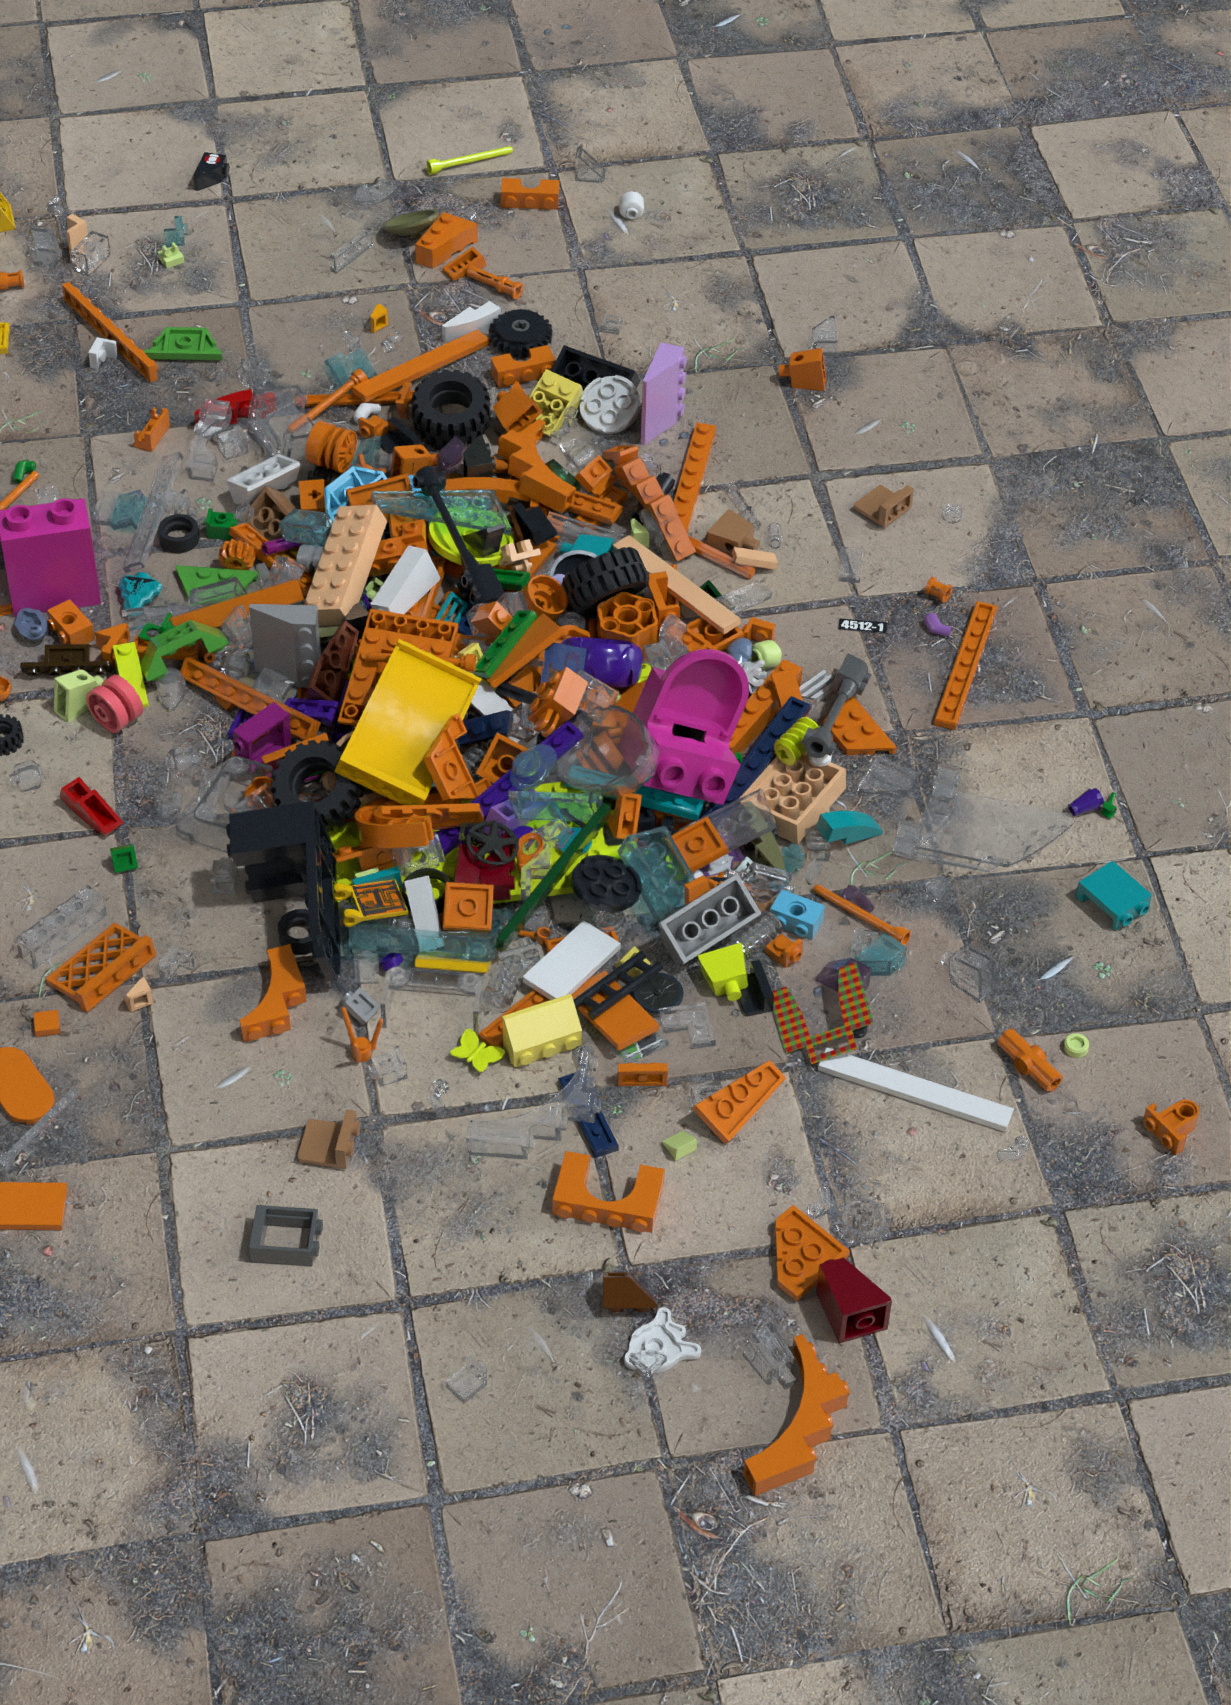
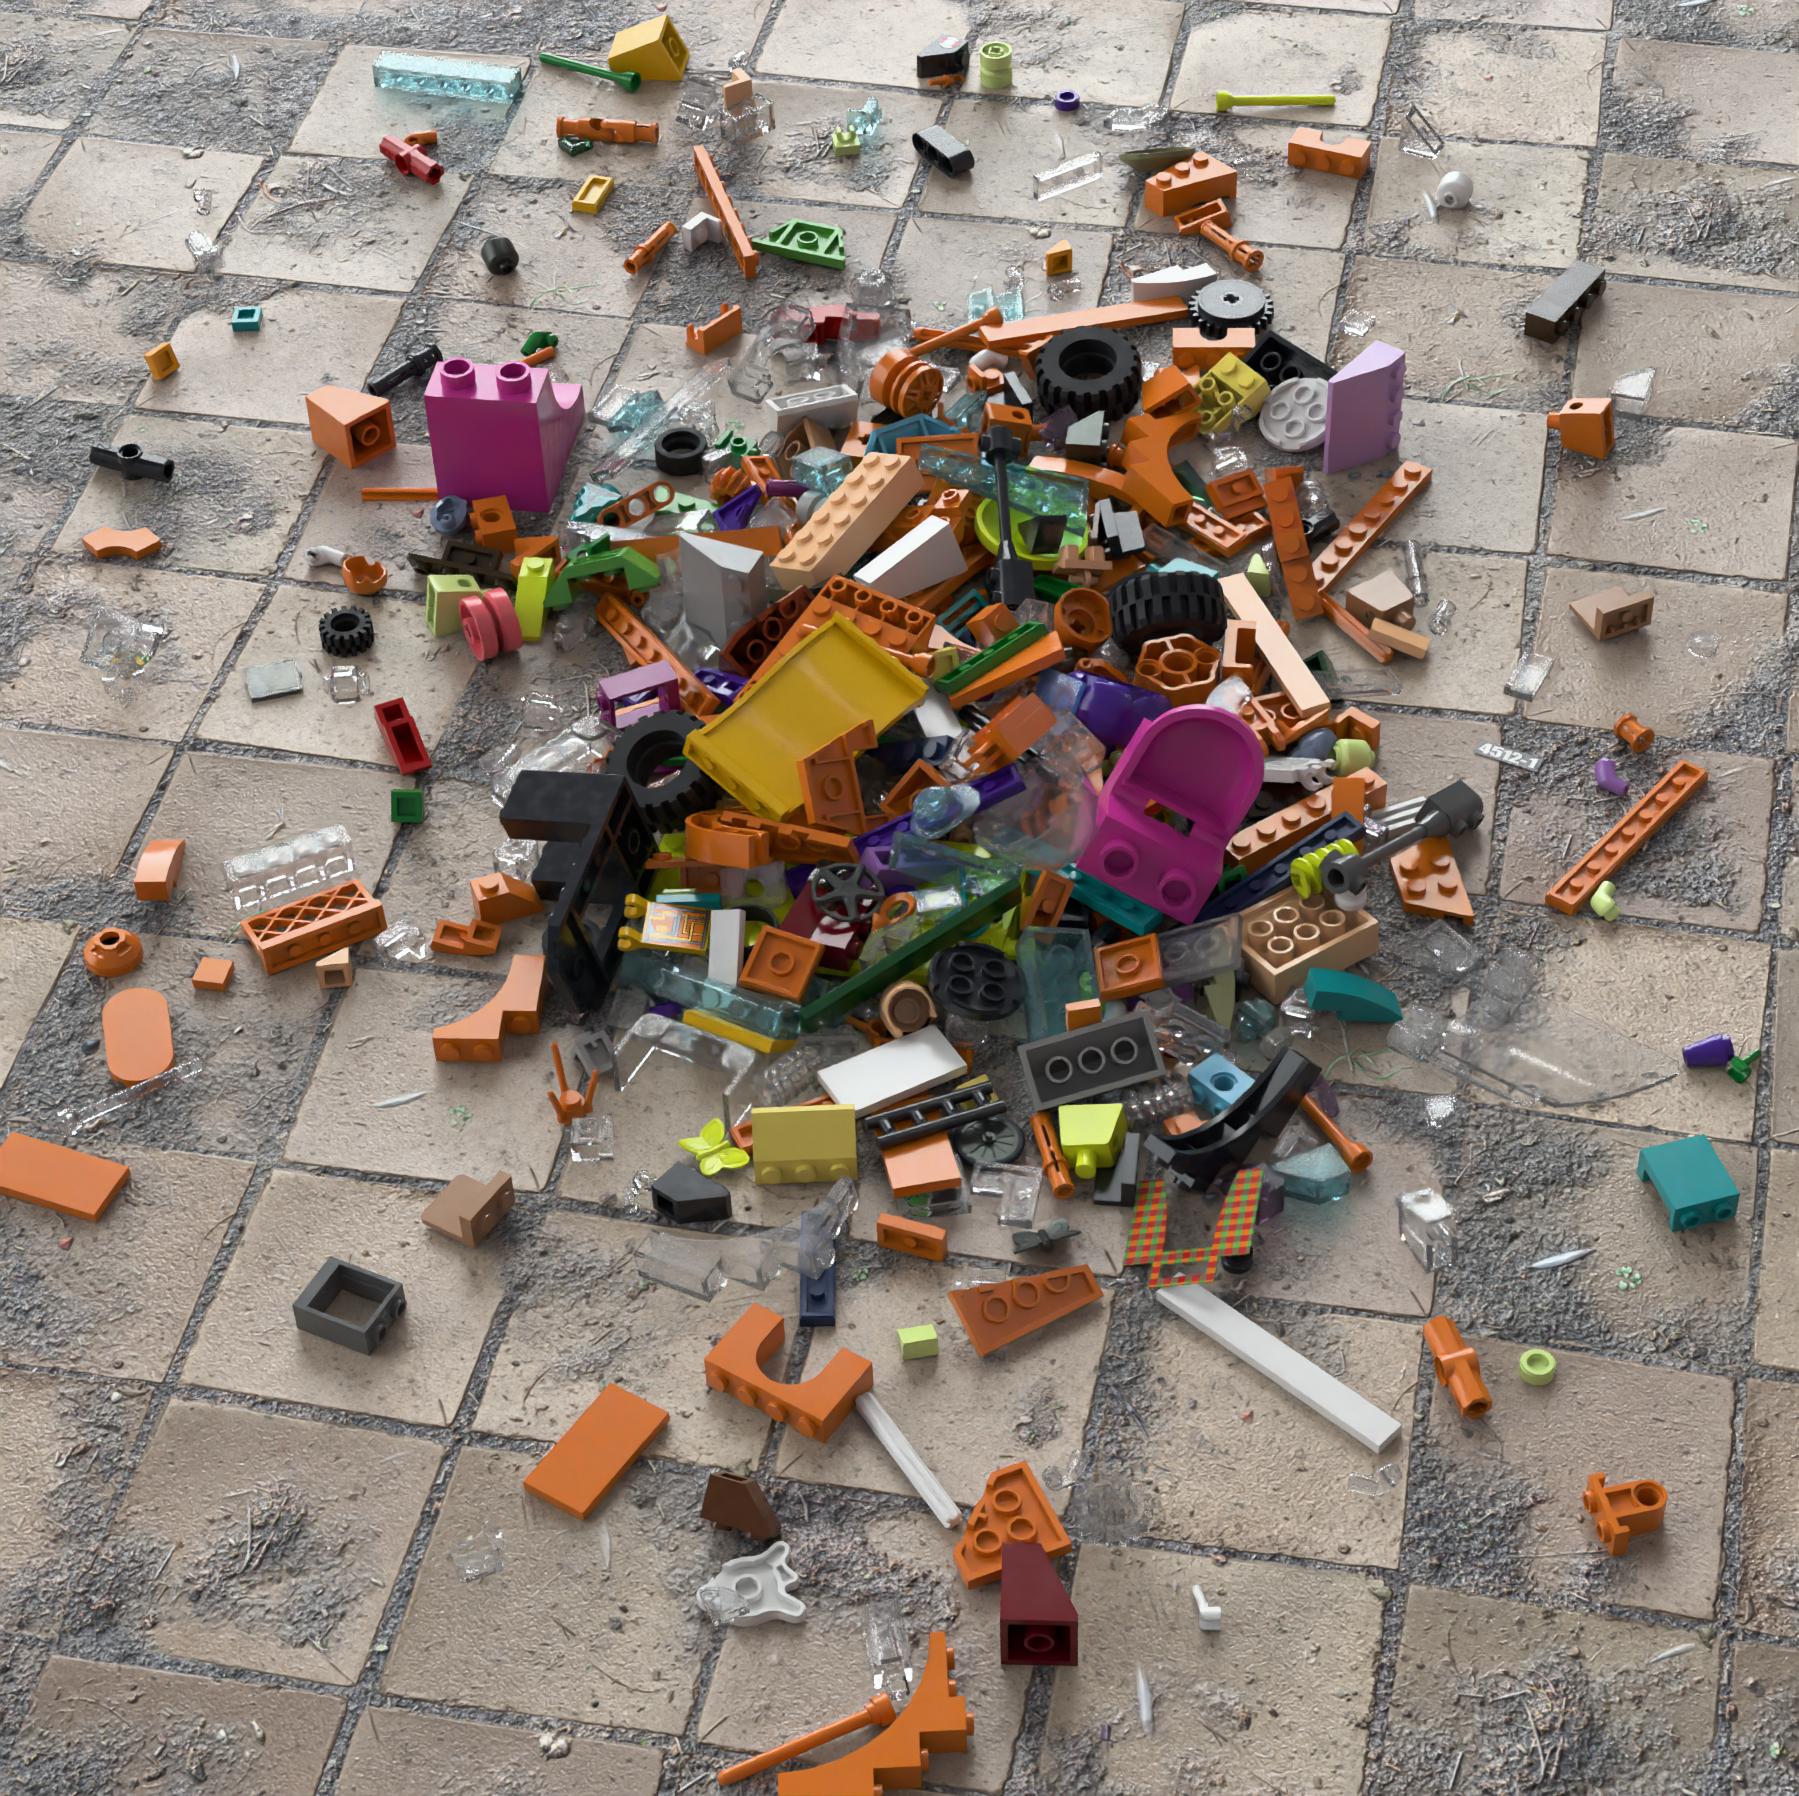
camera: 25 degrees right, 5 degrees down
none -> orange slope [430,918,503,956]
none -> orange slope [470,872,543,925]
none -> orange tile [523,1382,670,1521]
none -> orange beam [596,481,675,534]
none -> orange pin [624,221,677,274]
none -> black slope [651,1161,732,1224]
none -> clear tile [701,448,733,485]
none -> dark purple tile [713,484,762,531]
none -> orange piece [717,1692,897,1786]
none -> white axle [855,1392,962,1529]
none -> light nougat piece [878,980,939,1039]
none -> black beam [912,125,975,177]
none -> orange hand [928,75,965,87]
none -> yellowish green wheel [980,42,1012,89]
none -> pearl dark grey piece [1012,1218,1082,1255]
none -> orange pin [1030,1111,1075,1199]
none -> dark purple tile [1055,90,1080,112]
none -> black arch [1143,1045,1322,1193]
none -> white hand [1191,1585,1221,1630]
none -> orange bar [1275,709,1330,744]
none -> dark brown brick [1524,259,1607,345]
none -> yellowish green arm [1590,881,1620,921]

